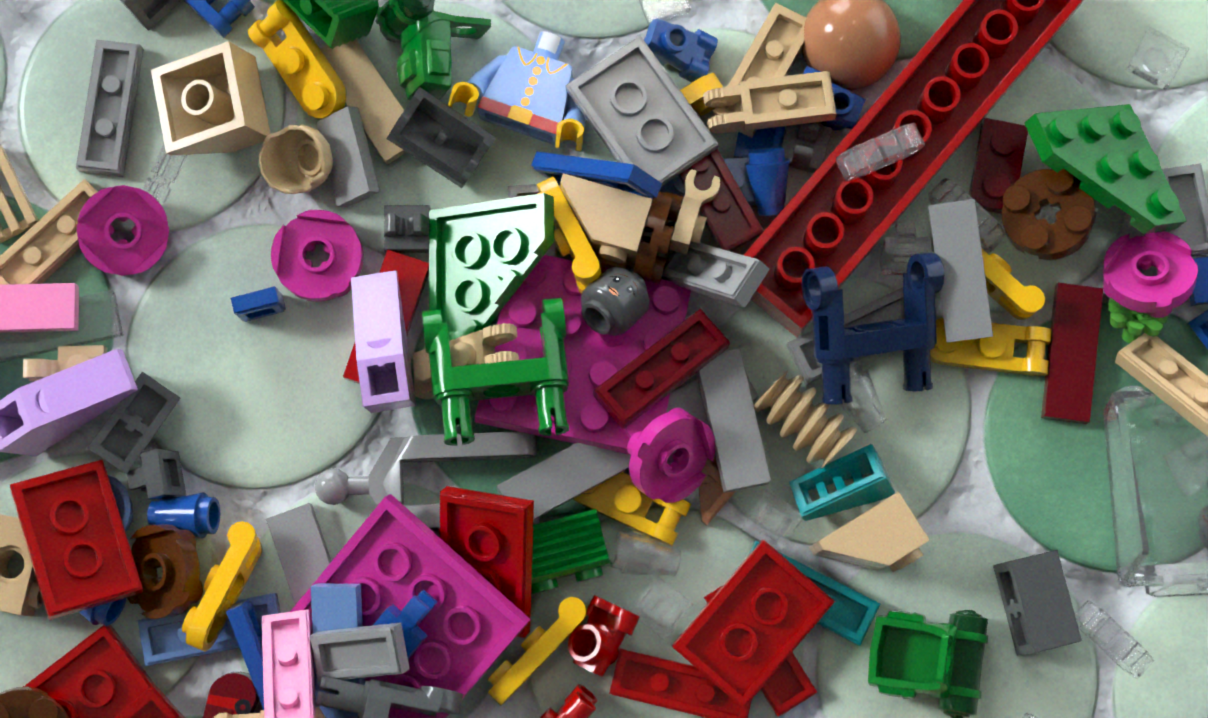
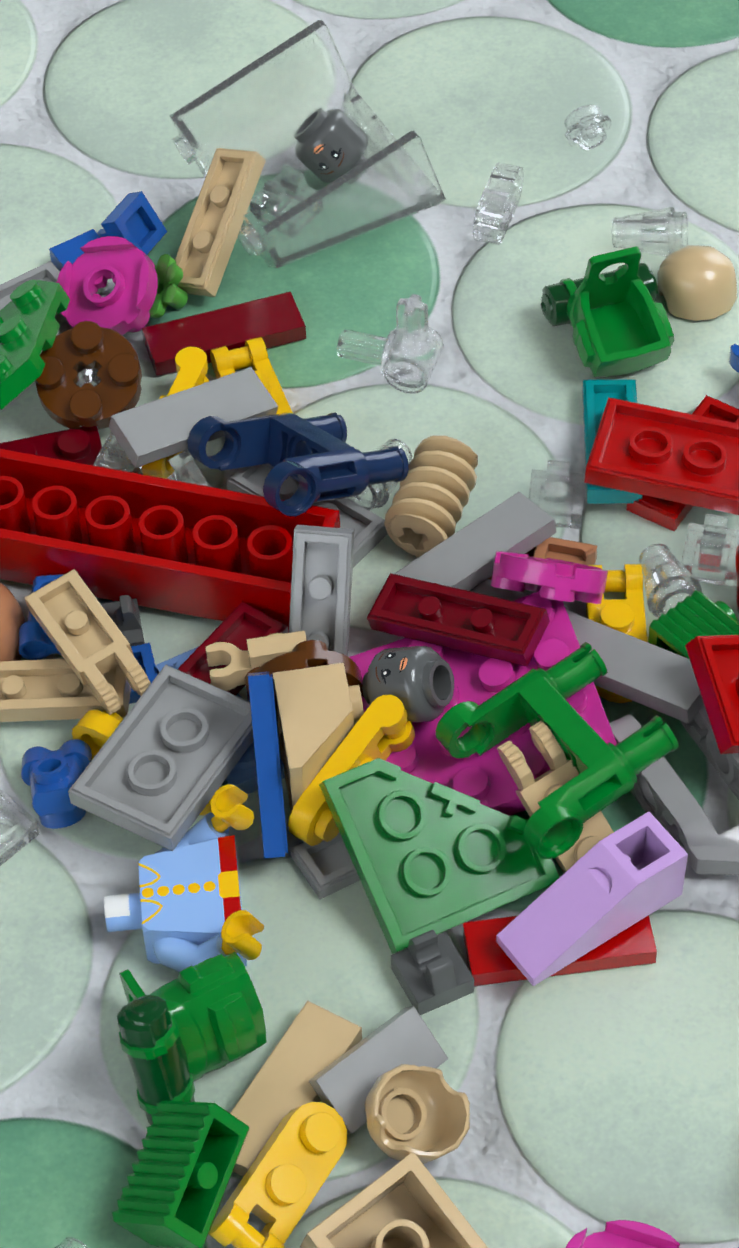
camera: 115 degrees left, 30 degrees down
blue tile [230,286,286,322] -> none
dark pink plate [271,210,364,302] -> none
dark grey hinge [386,87,496,188] -> none
blue cone [745,148,790,216] -> none
teal slope [789,443,895,521] -> none
tan slope [809,492,930,572] -> none
clear beam [835,123,925,181] -> none
dark grey hinge [993,550,1082,656] -> none
none -> clear axle [337,294,444,394]

